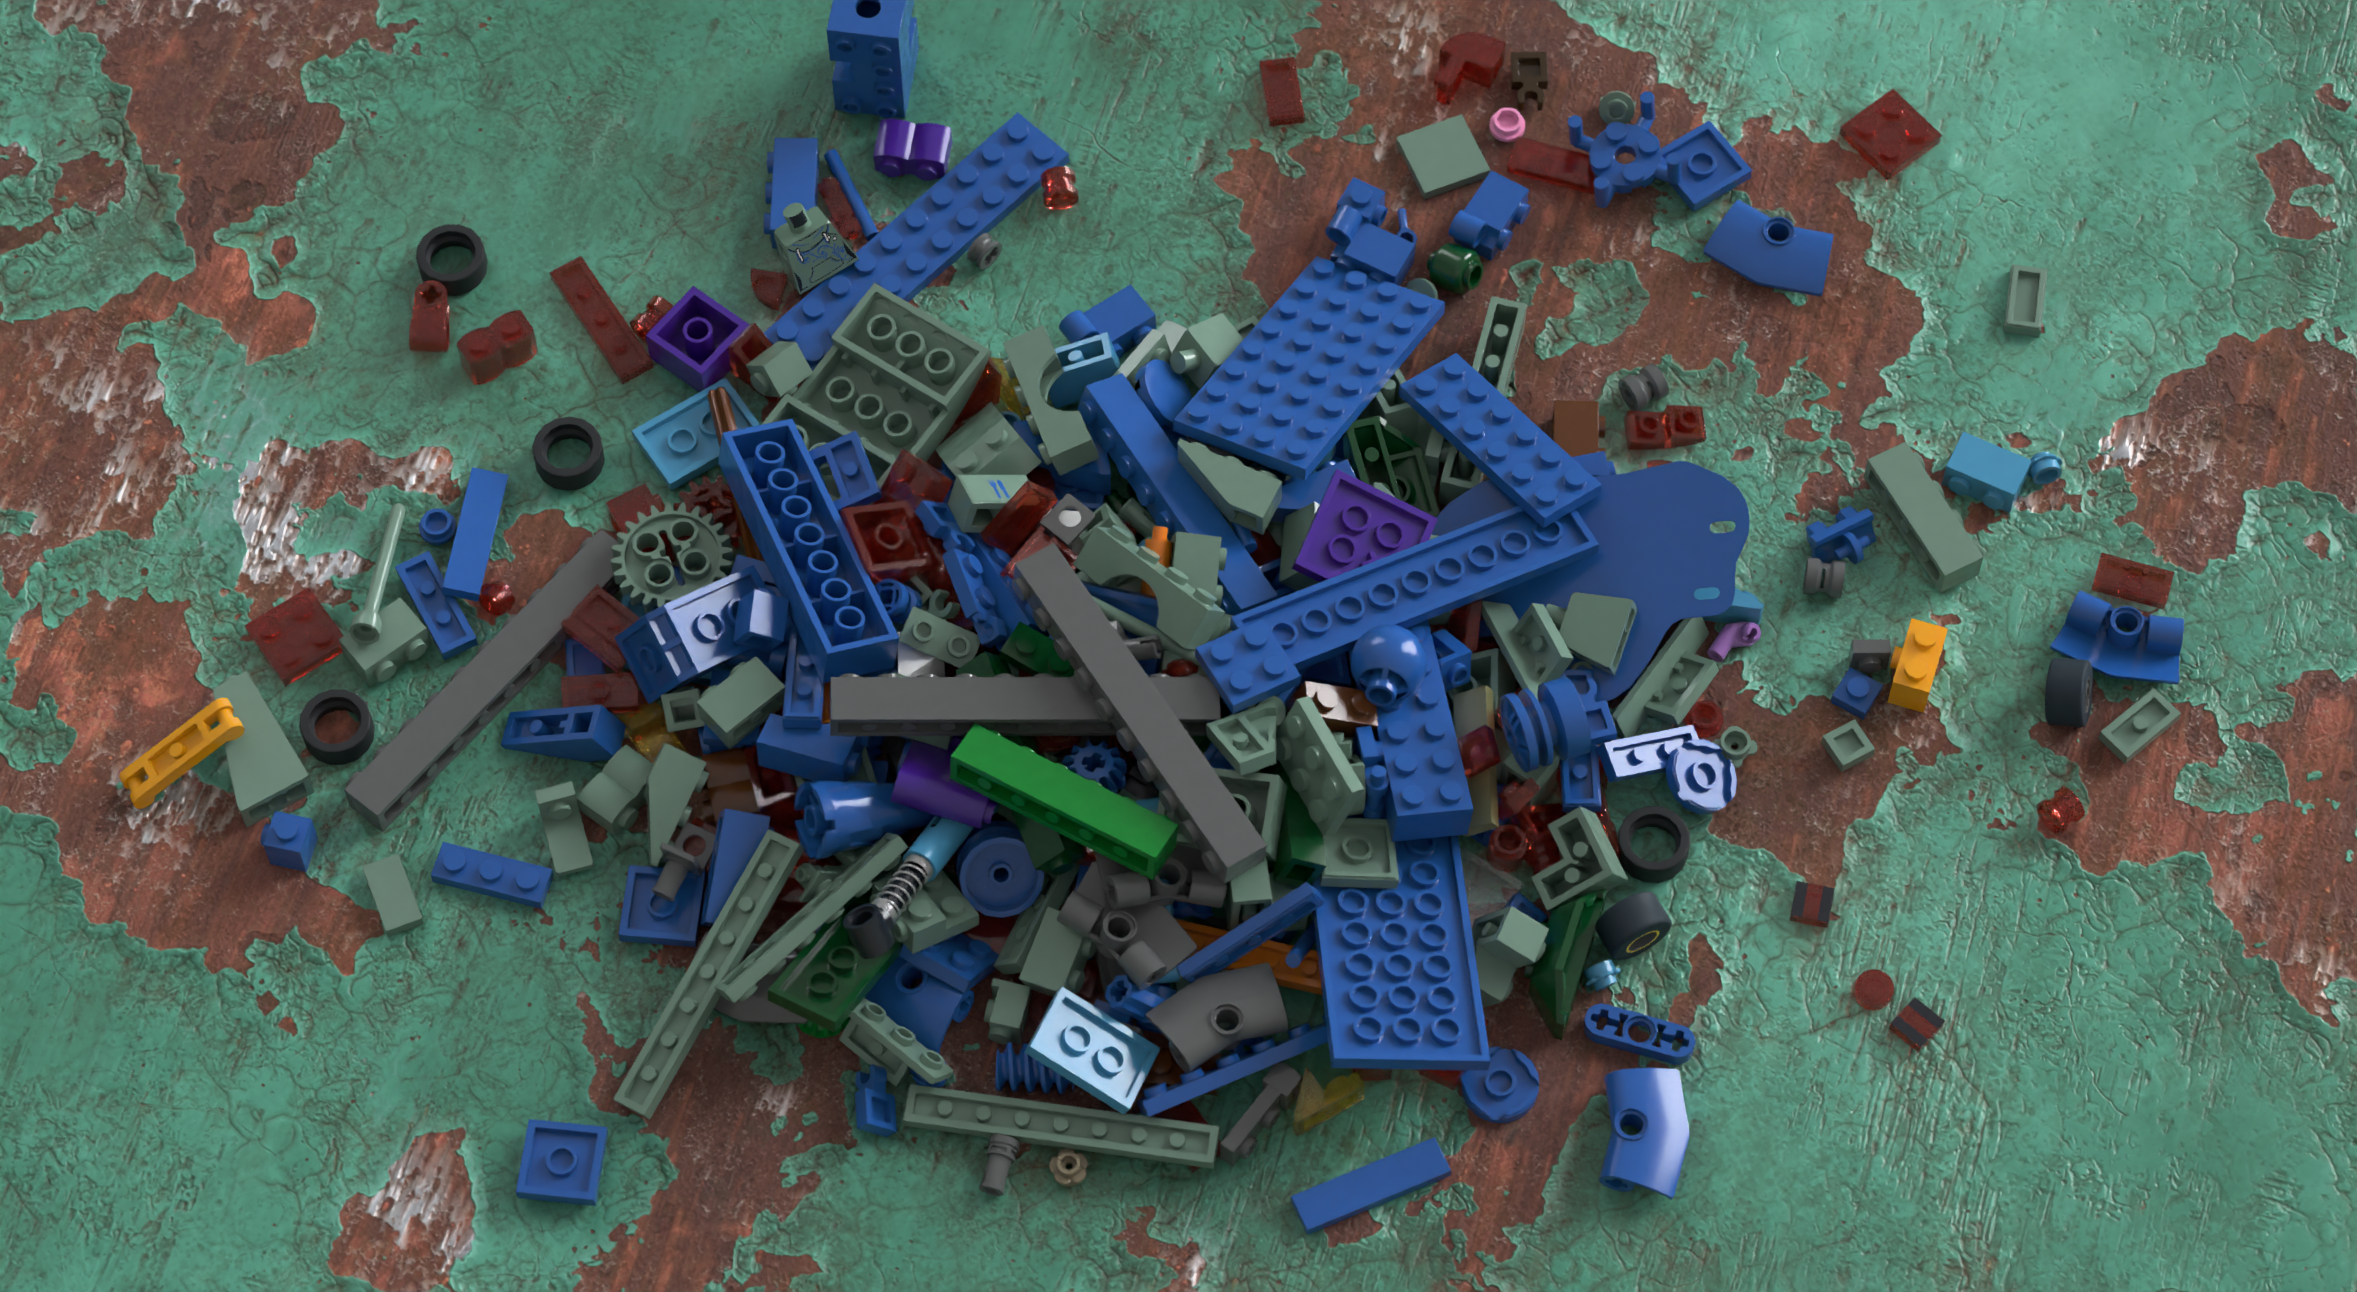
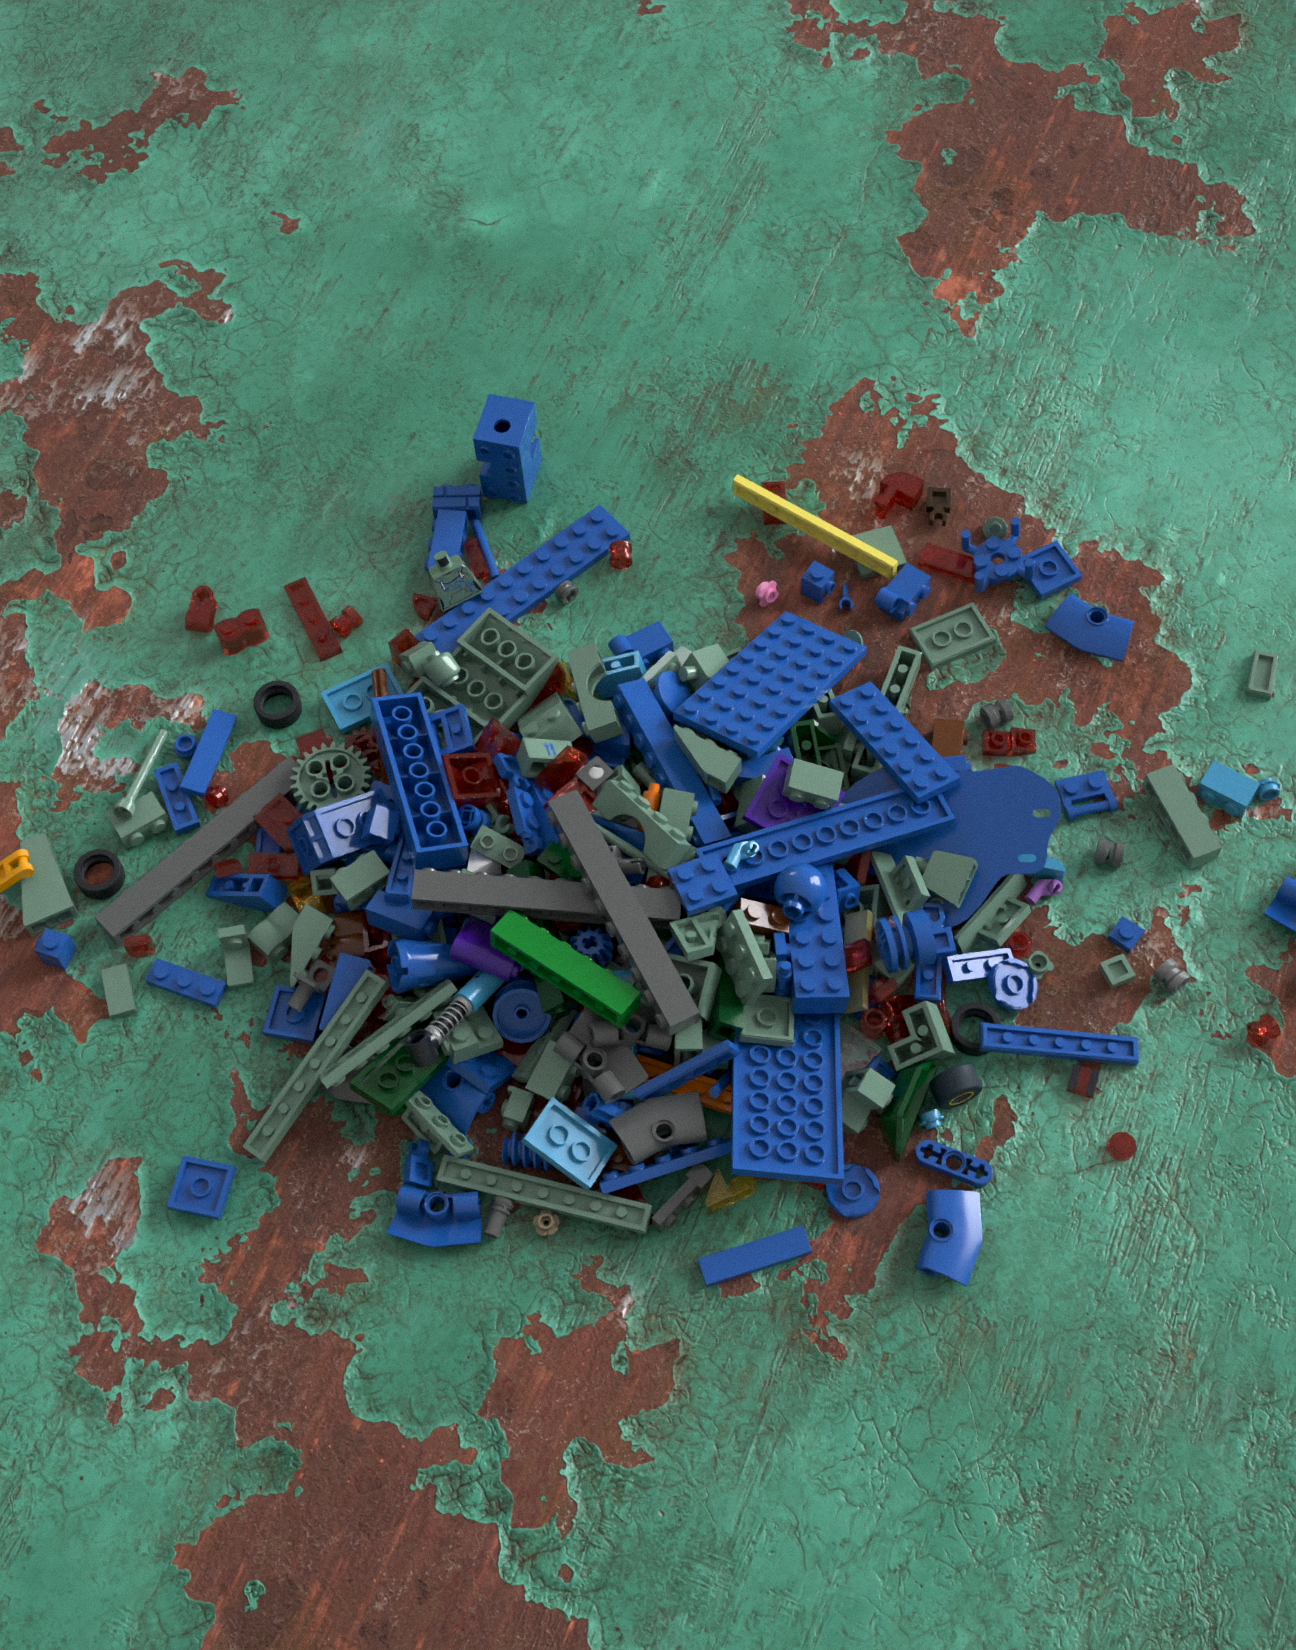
camera: 10 degrees right, 0 degrees up
clear red plate [244,587,344,687] -> none
black tyre [416,224,487,296] -> none
dark purple brick [646,286,752,392] -> none
dark purple brick [873,119,953,181] -> none
blue hinge [1325,205,1415,286] -> none
dark green head [1427,243,1483,295] -> none
bright pink plate [1489,107,1525,142] -> none
blue hips [1806,506,1876,564] -> none
clear red plate [1839,89,1942,181] -> none
dark grey plate [1848,639,1891,673] -> none
light orange brick [1887,618,1948,713] -> none
tile [1889,997,1945,1052] -> none
black wheel [2045,658,2093,728] -> none
none -> clear red plate [123,933,156,958]
none -> clear red tile [212,858,242,879]
none -> blue panel [386,1184,481,1248]
none -> sand green head [424,650,460,688]
none -> blue brick [432,484,482,520]
none -> dark azure arm [724,840,759,871]
none -> light yellow tile [733,474,898,580]
none -> bright pink plate [755,581,779,607]
none -> sand green brick [782,758,844,809]
none -> sand green tile [908,602,996,670]
none -> blue tile [979,1022,1139,1066]
none -> blue plate [1054,770,1118,821]
none -> flat silver wheel [1153,958,1191,995]

